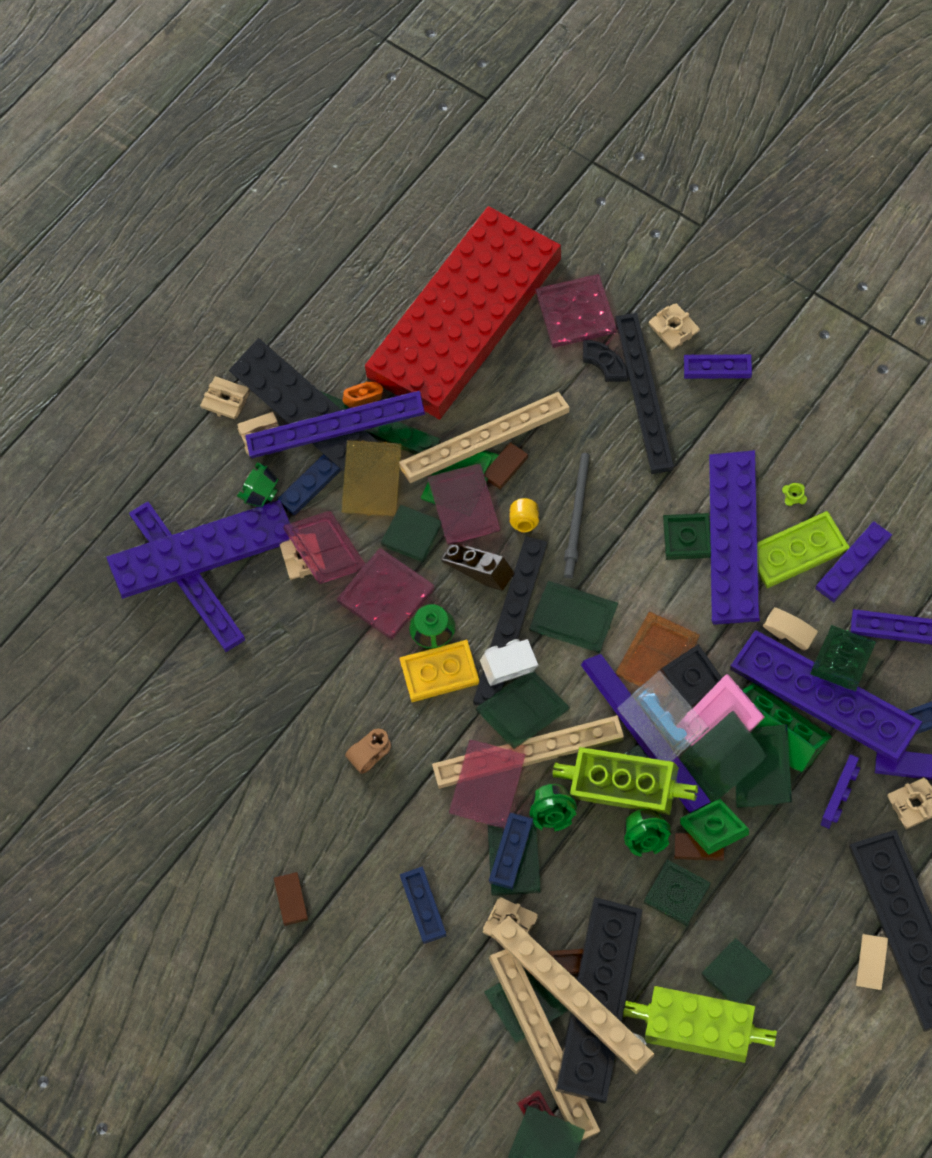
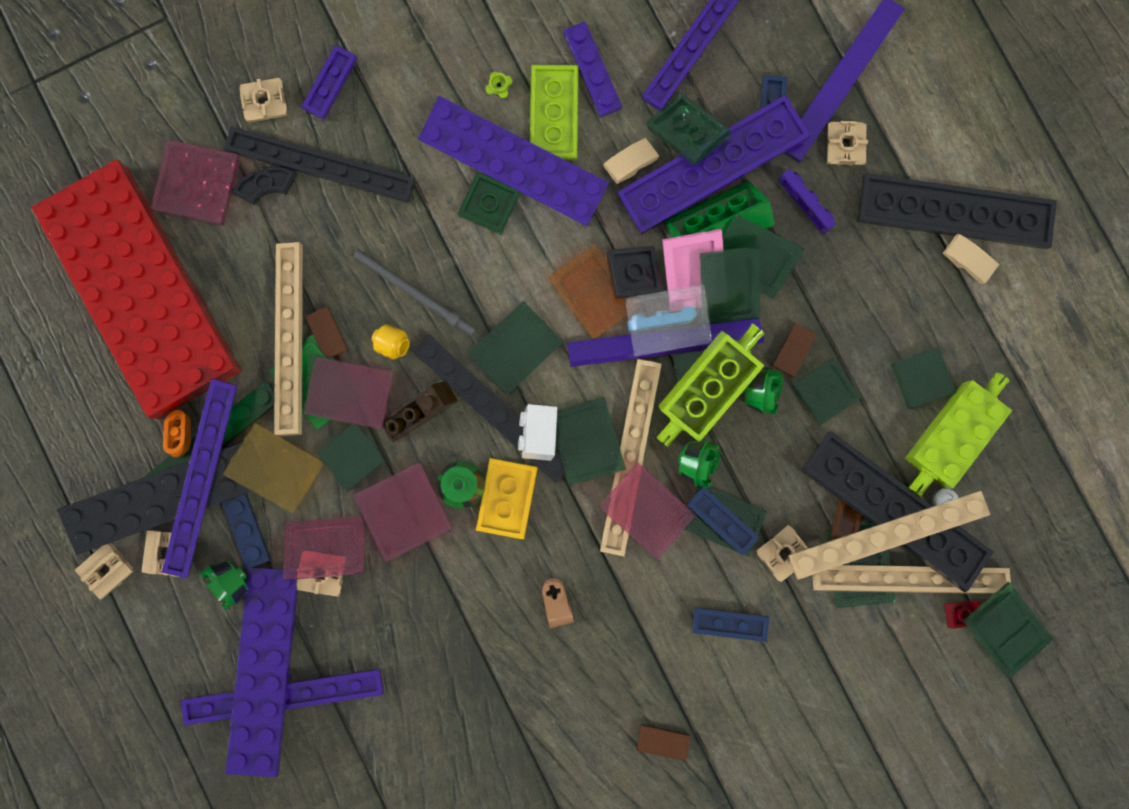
camera: 70 degrees left, 20 degrees up
green plate [680,799,749,855] -> none

